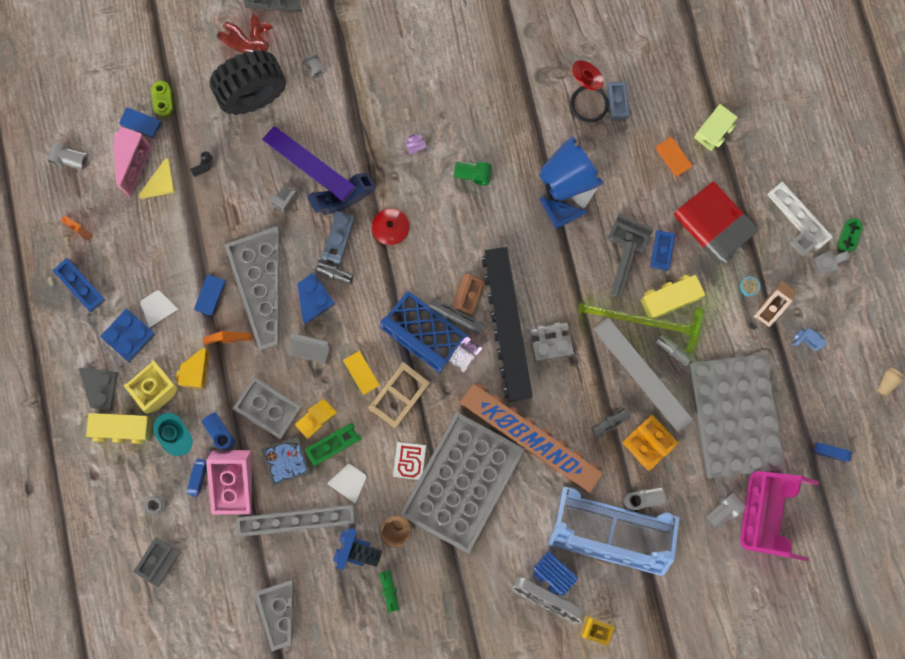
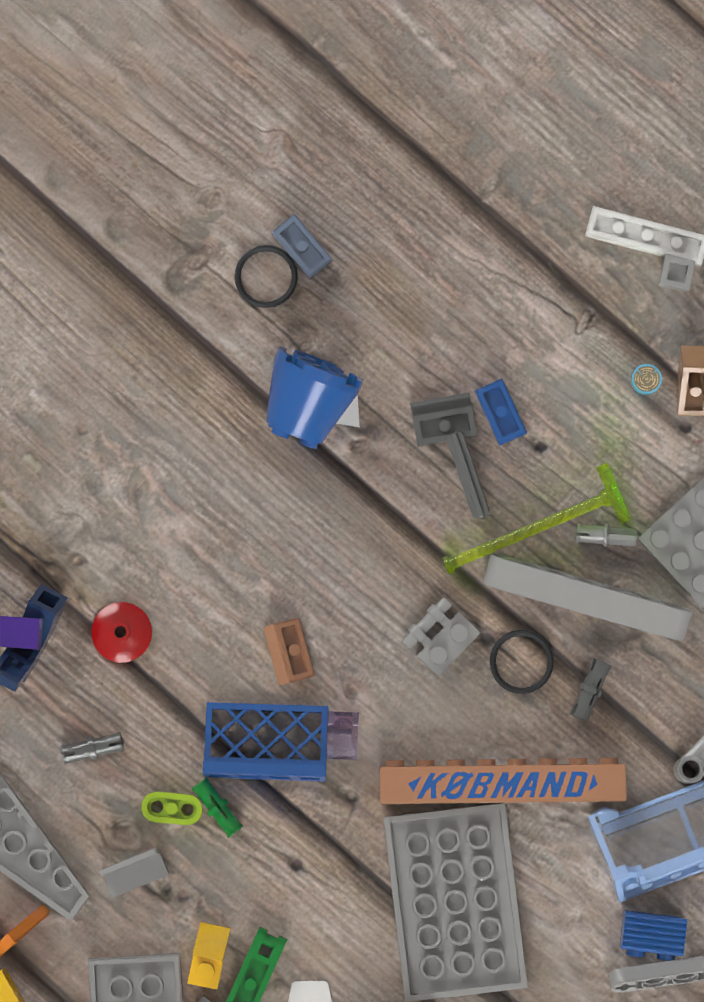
camera: 30 degrees left, 5 degrees up
blue wing [297,273,335,325] -> none
sand blue plate [321,211,355,266] -> none
yellow slope [343,350,380,395] -> none
tan window [368,362,430,429] -> none
white sticker [393,442,426,480] -> none
lavender plate [405,134,427,155] -> none
dark grey pin [429,297,485,335] -> none
green piece [454,161,492,186] -> none
black brick [481,247,533,402] -> none
blue tile [540,197,587,229] -> none
red dish [572,60,604,91] -> none
light orange slope [622,415,678,471] -> none
light yellow brick [640,274,705,321] -> none
orange tile [655,137,692,178] -> none
red door [673,181,759,265] -> none
yellowish green brick [694,104,738,151] -> none
none -> lime plate [141,791,203,825]
none -> green pin [192,778,244,838]
none -> black tyre [490,630,554,694]

